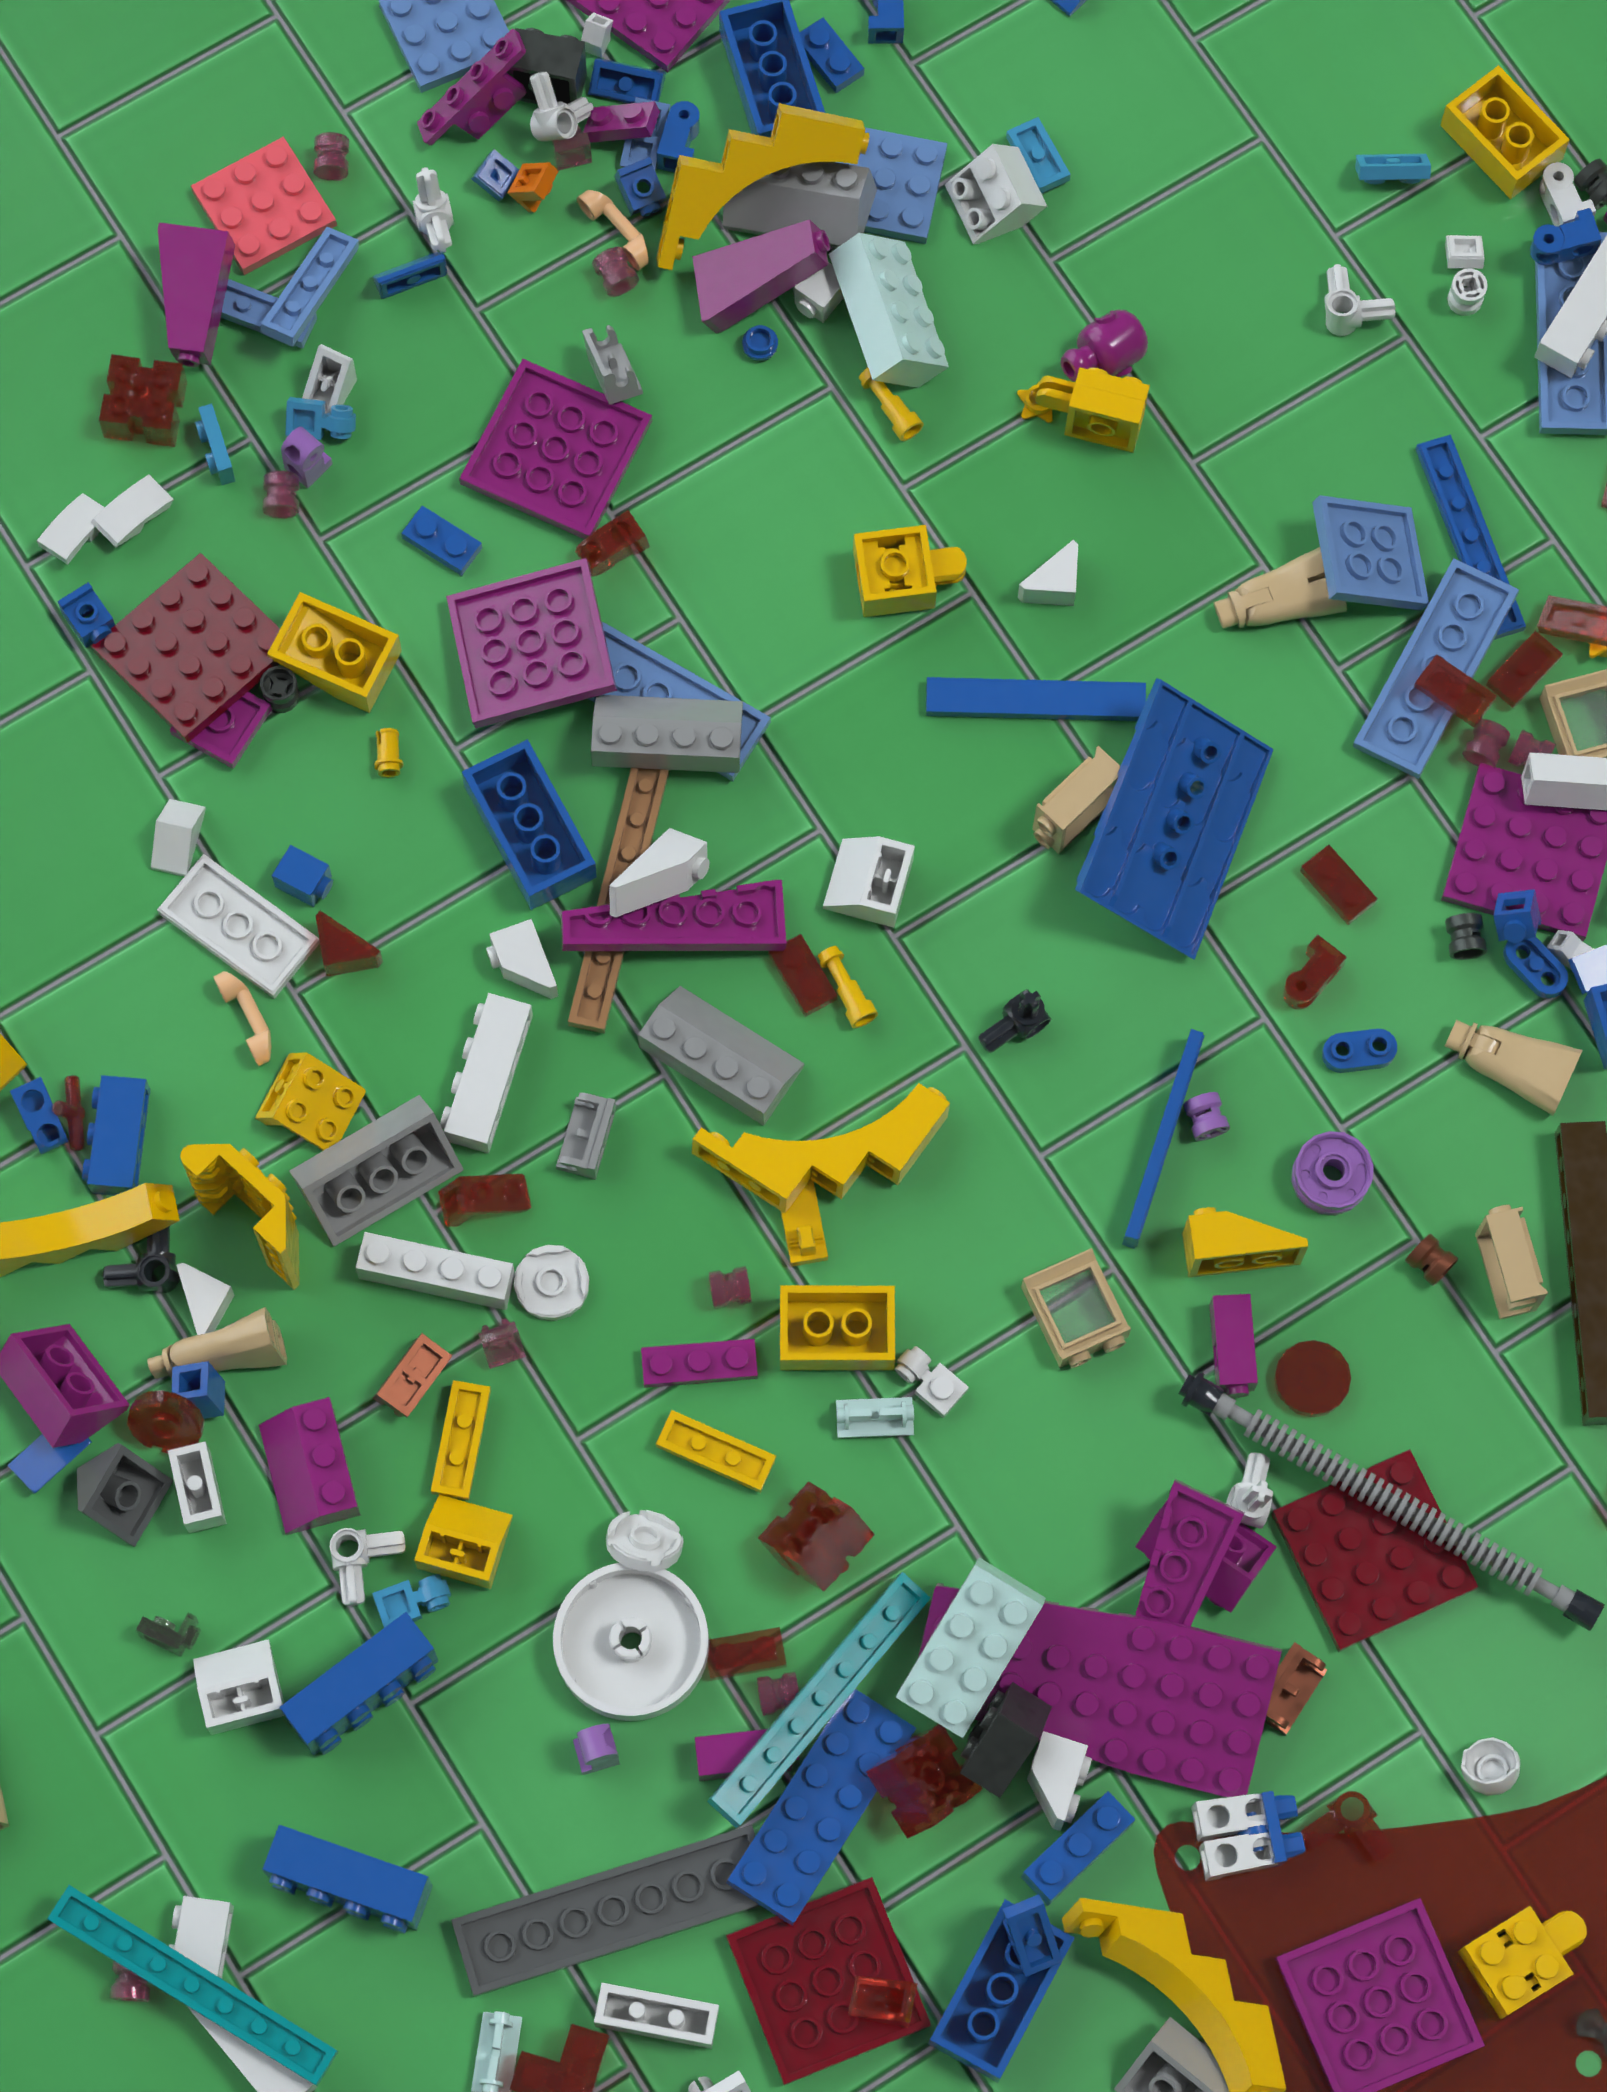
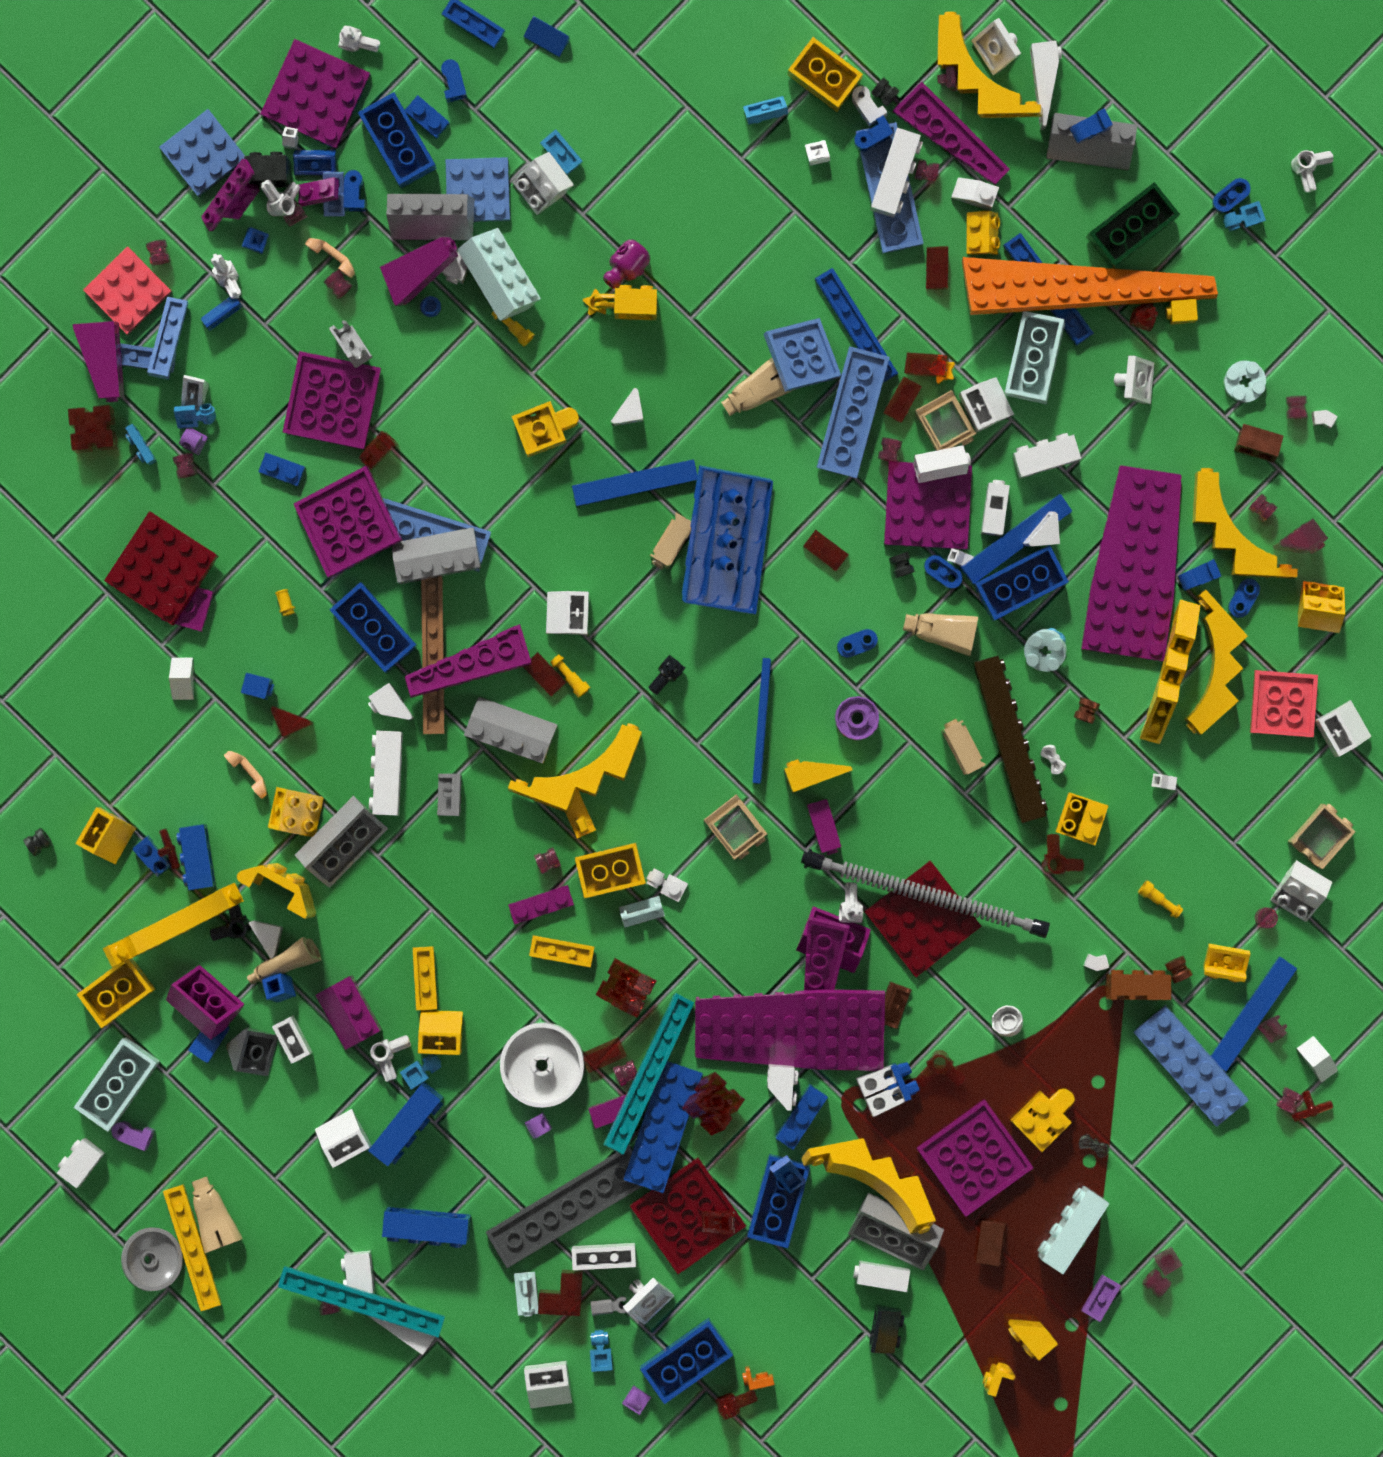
camera: 10 degrees left, 15 degrees up
white slope [37,493,105,565] -> none
blue brick [58,582,115,648] -> none
white slope [91,475,174,547] -> none
clear red tile [127,1390,205,1454] -> none
clear smoke bracket [136,1612,201,1657] -> none
white tile [157,854,321,999] -> none
pearl dark grey wheel [260,666,300,713] -> none
yellow slope [267,592,402,713] -> none
white brick [356,1232,515,1310] -> none
hinge [373,1333,452,1418] -> none
clear red bracket [438,1174,531,1227] -> none
clear pink tile [478,1318,526,1369] -> none
orange bracket [508,162,559,212] -> none
white tile [514,1245,589,1321] -> none
white tile [606,1510,684,1572] -> none
white slope [609,828,710,917] -> none
blue brick [614,157,666,217] -> none
yellow arch [656,103,869,270] -> none
light aqua brick [896,1558,1046,1738] -> none
pearl dark grey brick [960,1682,1052,1798] -> none
medium lavender wheel [1183,1092,1230,1141] -> none
clear red tile [1274,1340,1351,1417] -> none
clear red leg [1283,934,1347,1010] -> none
white axle [1324,264,1395,336] -> none
copper wheel [1405,1233,1458,1286] -> none
clear red plate [1414,654,1497,728] -> none
white wheel [1447,268,1488,316] -> none
blue brick [1493,889,1542,943] -> none
clear pink wheel [1508,729,1556,767] -> none

